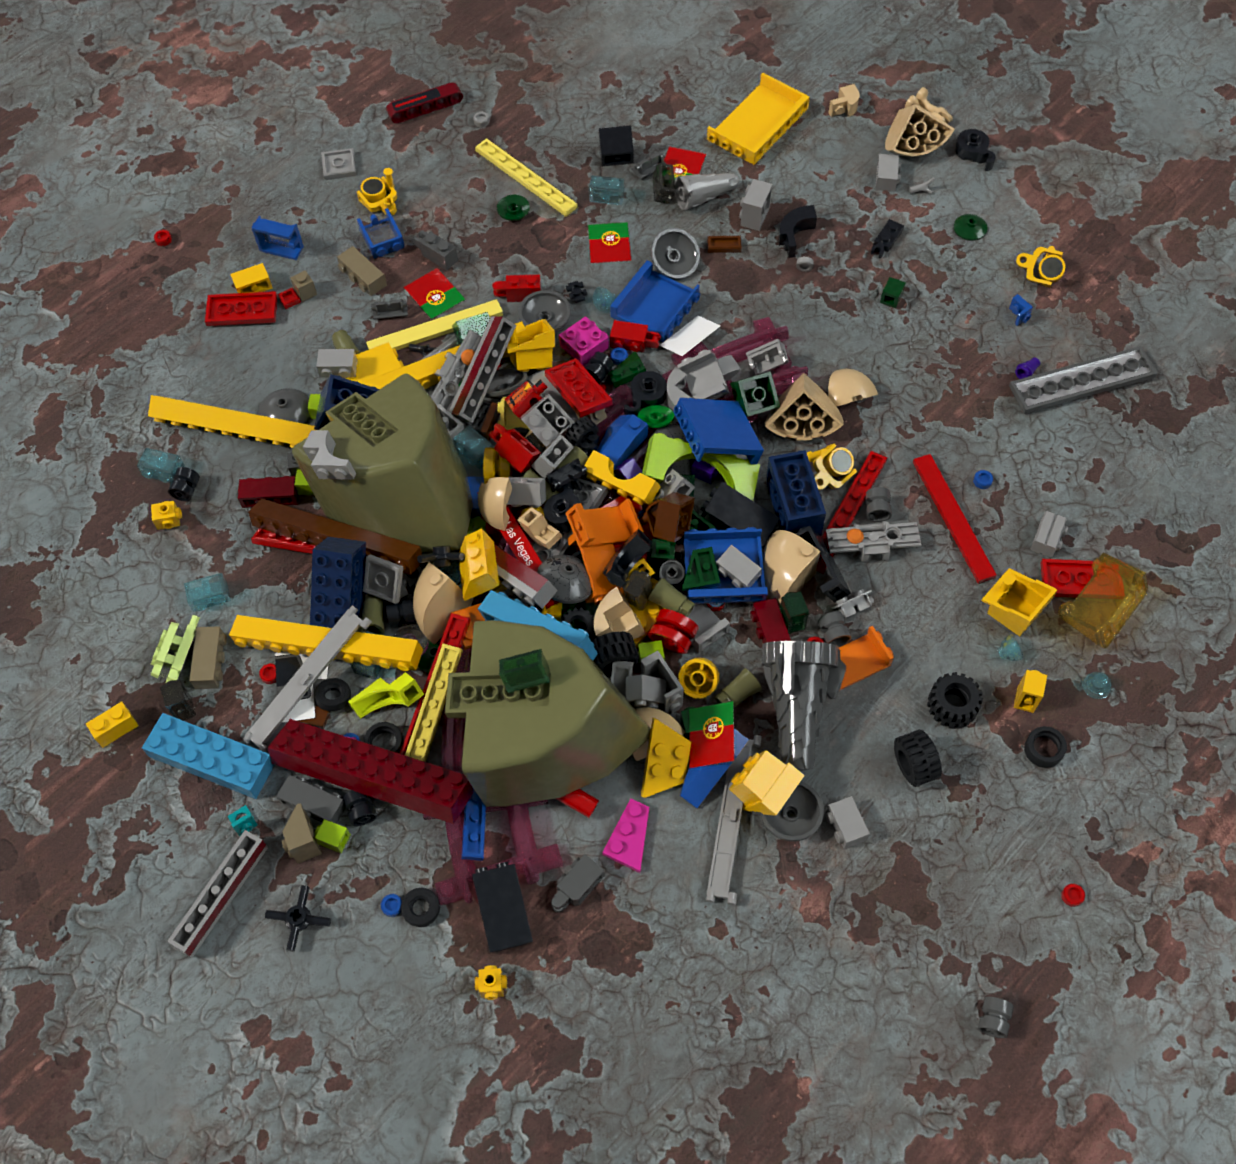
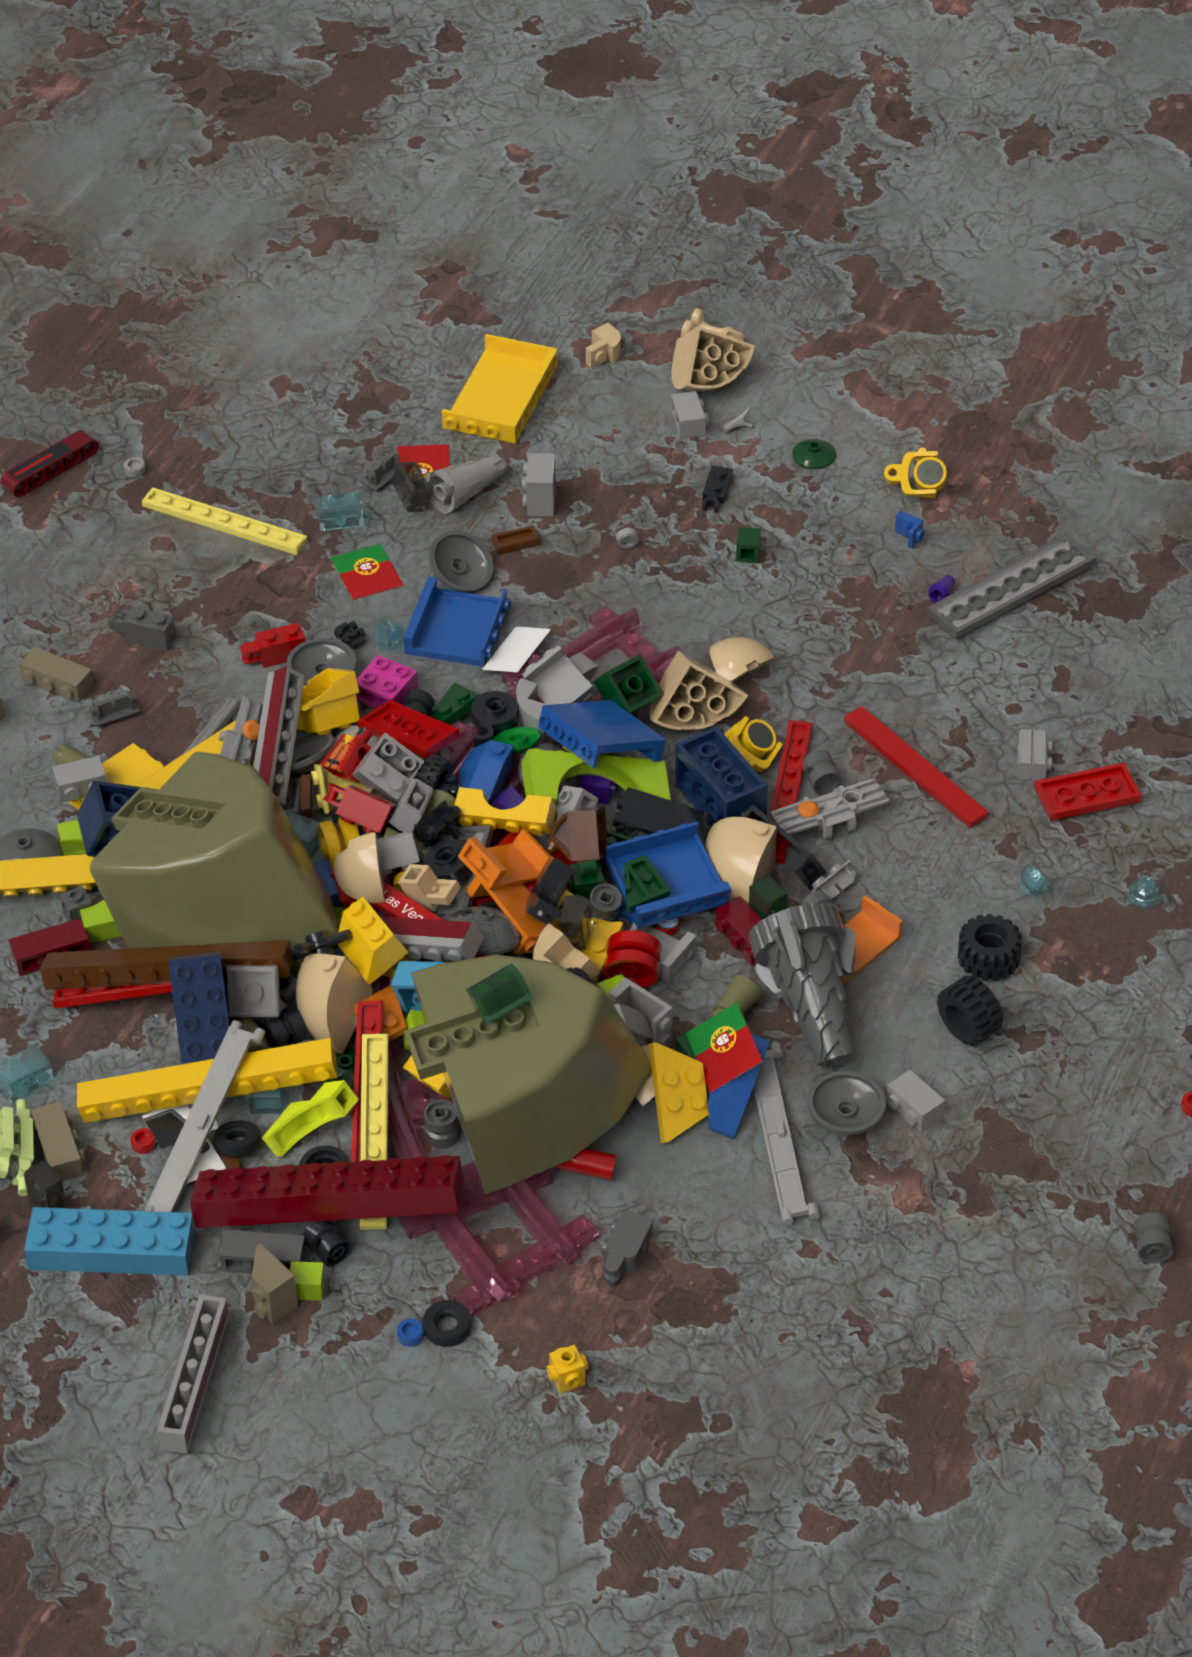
camera: 20 degrees left, 15 degrees down
teal bracket [228,805,258,836] -> none
black bar [265,885,331,952] -> none
light grey arch [302,430,356,480] -> none
yellow piece [357,168,397,215] -> none
blue window [357,208,405,259] -> none
light yellow tile [366,299,503,351] -> none
sticker [404,268,465,319] -> none
black bar [409,344,437,357] -> none
clear green brick [452,312,490,345] -> none
blue tile [461,788,486,861] -> none
black panel [471,862,533,954] -> none
dark green dish [497,195,530,221] -> none
black slope [599,125,634,167] -> none
dark pink wing [602,798,649,873] -> none
red brick [610,320,661,353] -> none
blue tile [610,348,628,365] -> none
olive plant [648,578,695,617] -> none
yellow cylinder [678,658,720,699] -> none
light grey brick [716,545,762,588] -> none
yellow piece [729,750,805,816] -> none
light grey hinge [746,339,789,375] -> none
black arch [778,205,817,258] -> none
black piece [955,129,996,171] -> none
blue tile [973,470,993,489] -> none
yellow piece [981,568,1057,637] -> none
yellow brick [1013,670,1047,713] -> none
black tyre [1024,726,1067,768] -> none
clear yellow windscreen [1058,552,1148,649] -> none

